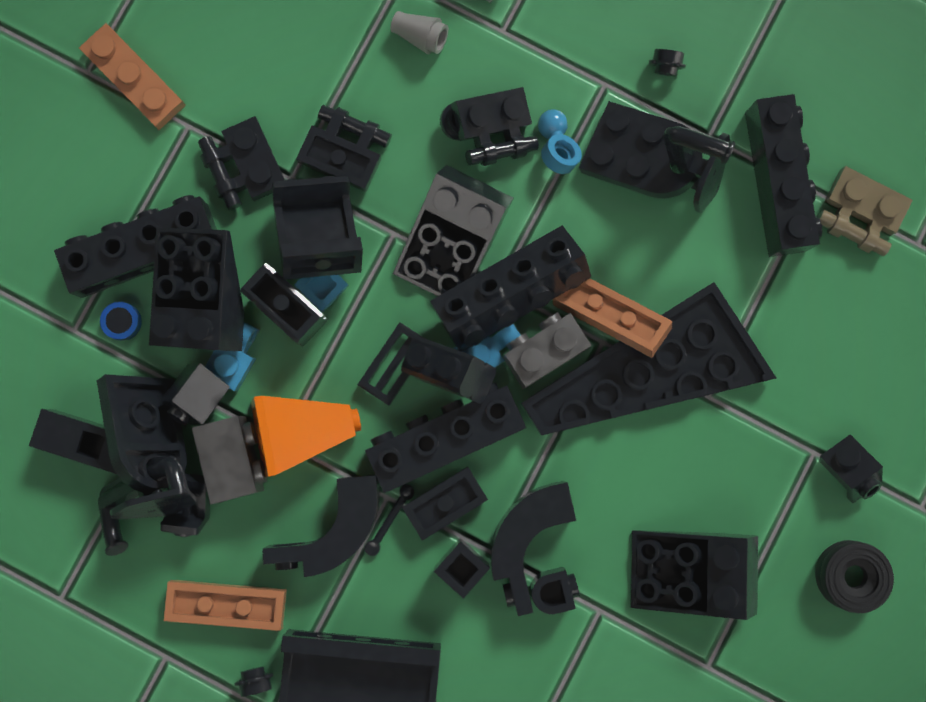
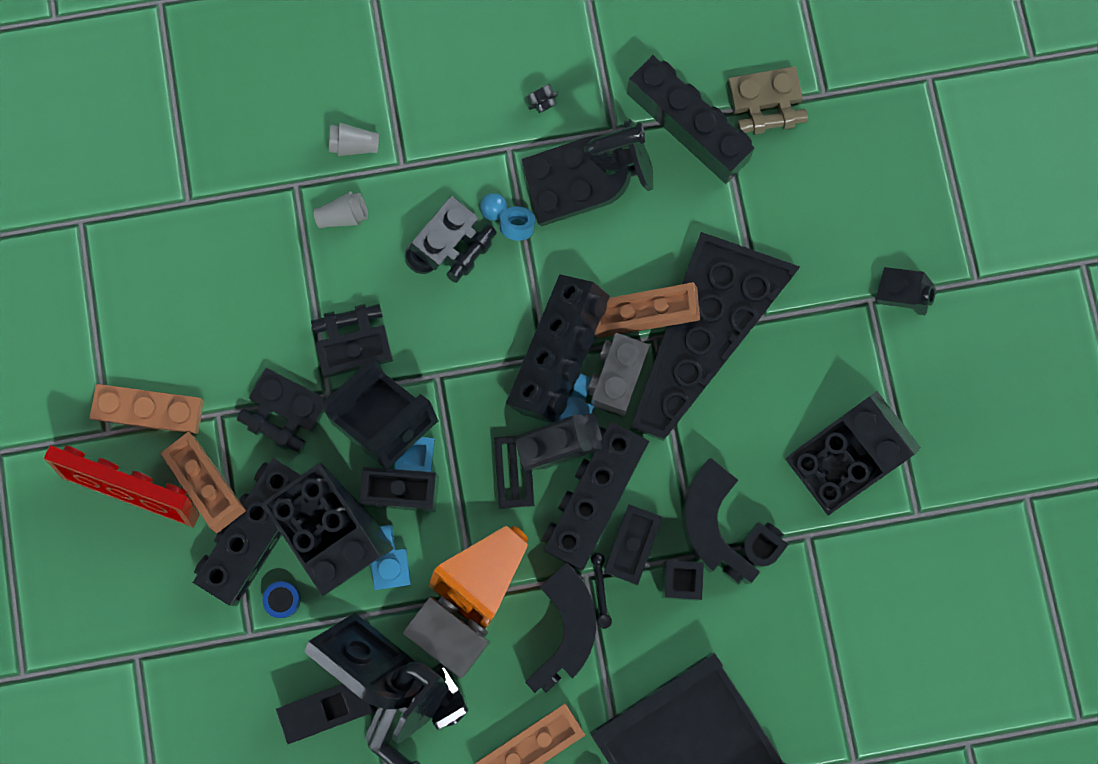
camera: 35 degrees left, 5 degrees down
black brick [160,363,230,426] -> none
black slope [393,165,514,296] -> none
black tyre [815,540,894,613] -> none
none -> red plate [44,445,199,528]
none -> nougat plate [160,431,246,534]

